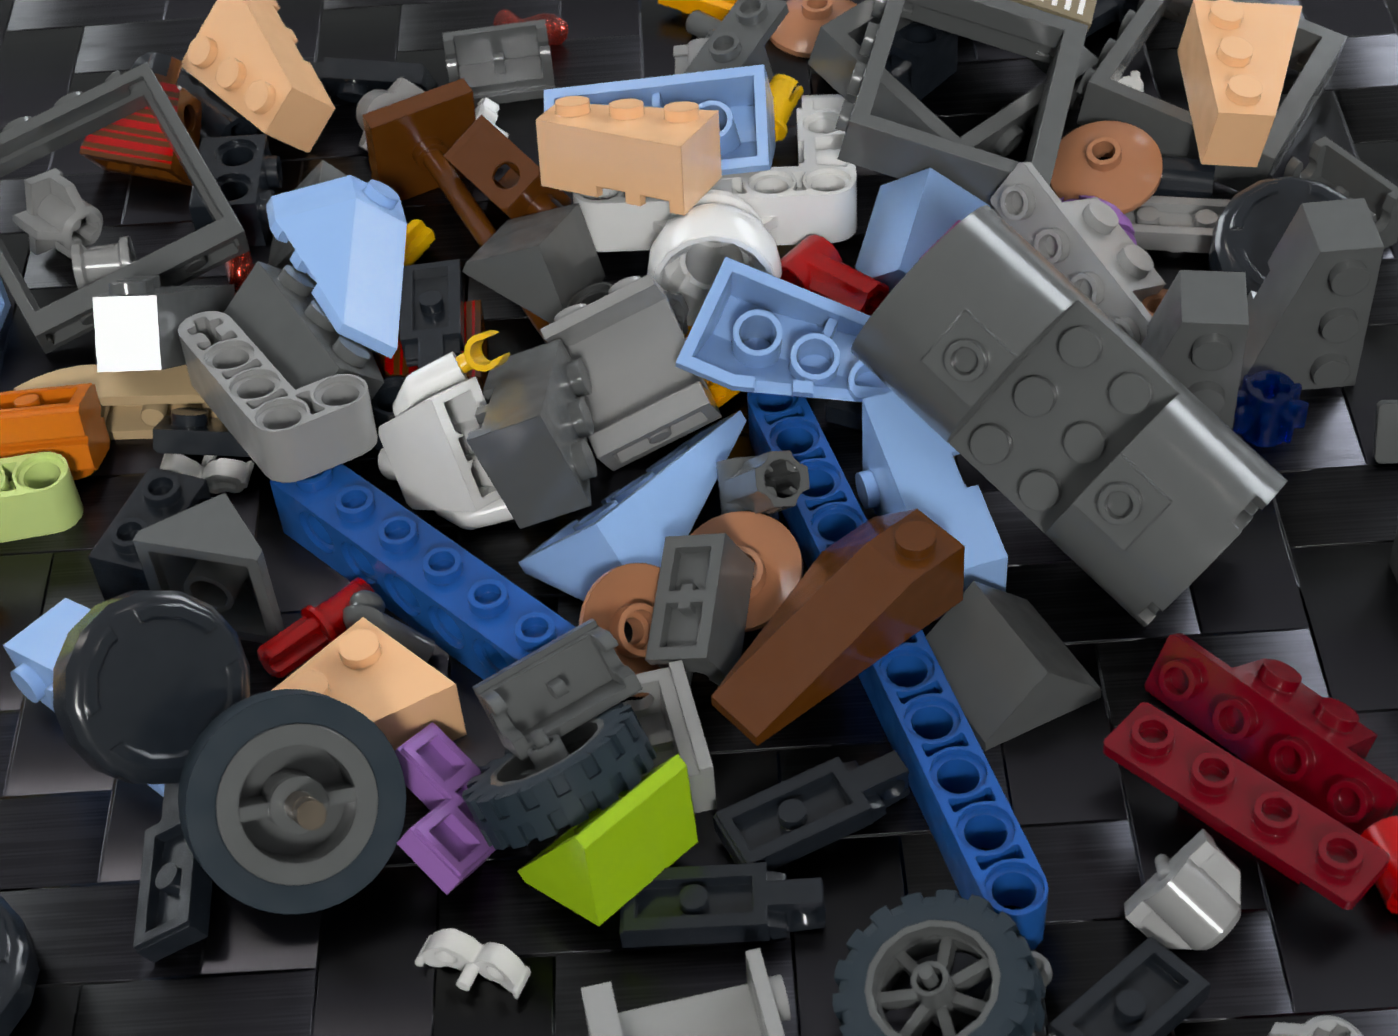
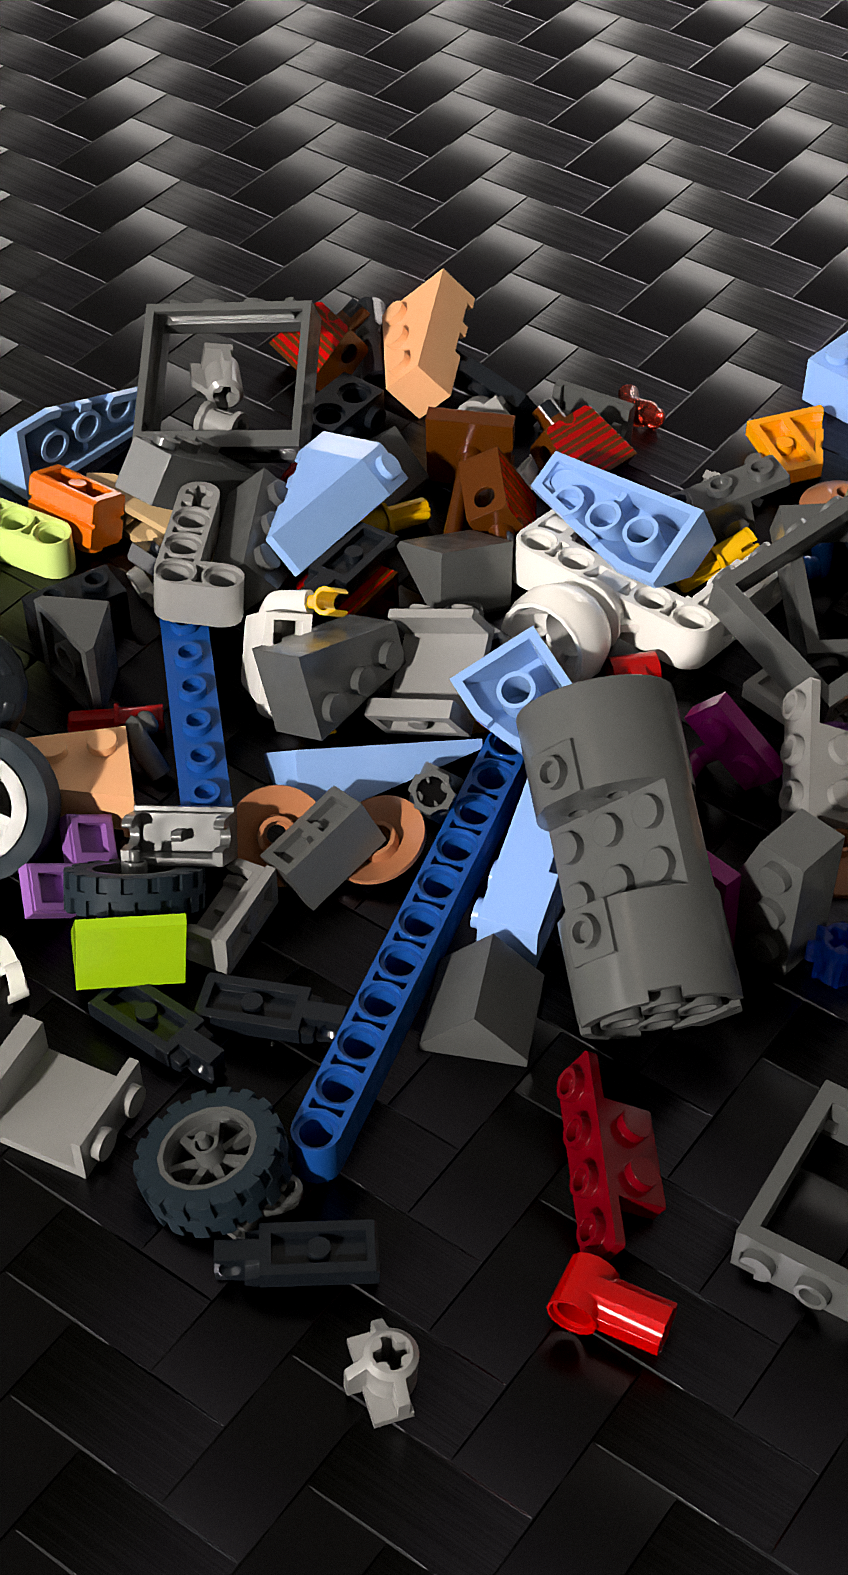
camera: 35 degrees right, 0 degrees up
light nougat wedge [536,96,722,216] -> none
reddish brown wedge [711,509,965,746] -> none
light blue slope [855,168,991,293] -> none
dark red bracket [1103,702,1390,910] -> none
light grey piece [1124,829,1241,950] -> none
none -> torso [530,398,637,475]

